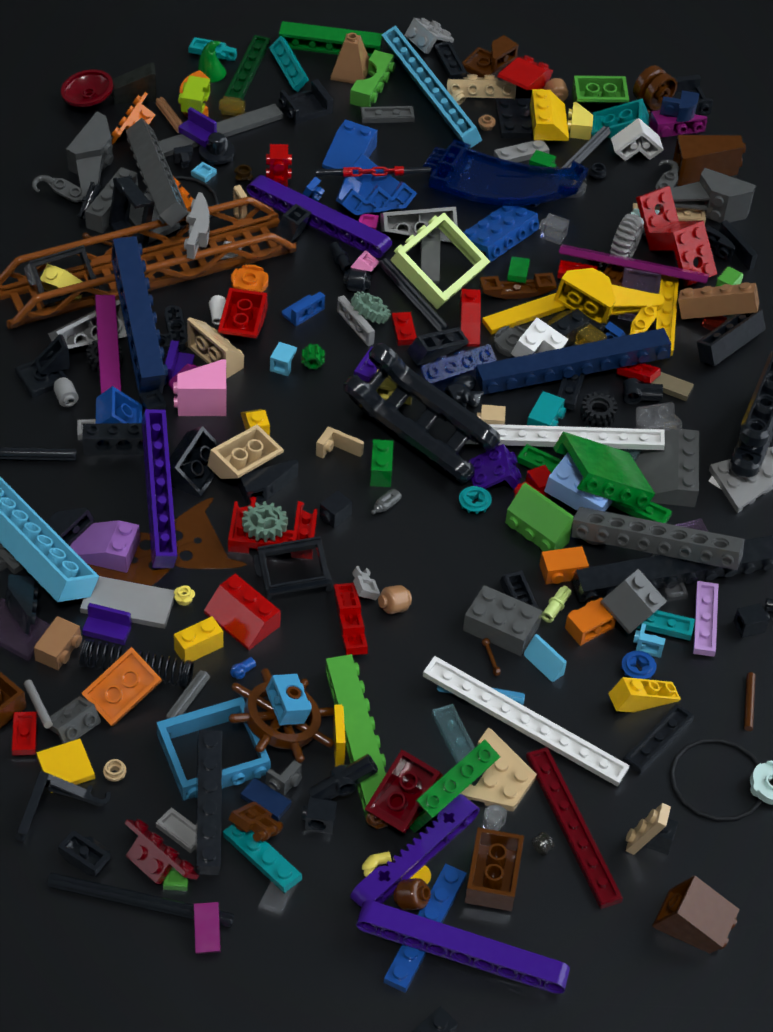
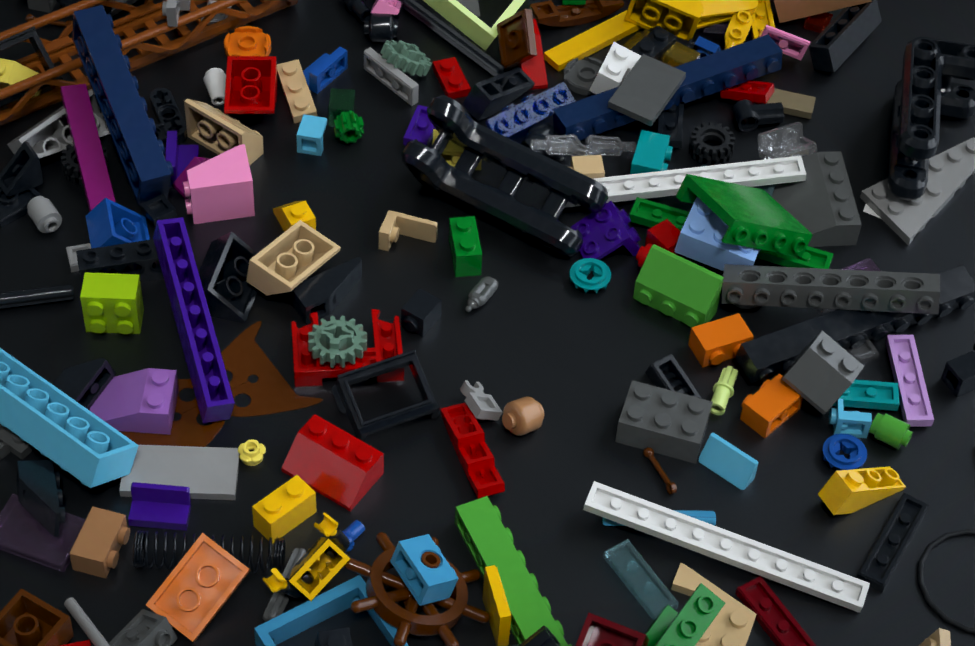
camera: 10 degrees left, 0 degrees up
none -> lime brick [80,272,144,334]
none -> torso [262,512,350,601]
none -> tan plate [277,59,317,123]
none -> clear green brick [328,88,356,127]
none -> reddish brown tile [497,8,537,70]
none -> clear piece [530,134,636,156]
none -> dark grey tile [608,54,686,126]
none -> bright pink slope [758,25,811,60]
none -> bright green brick [869,413,913,449]

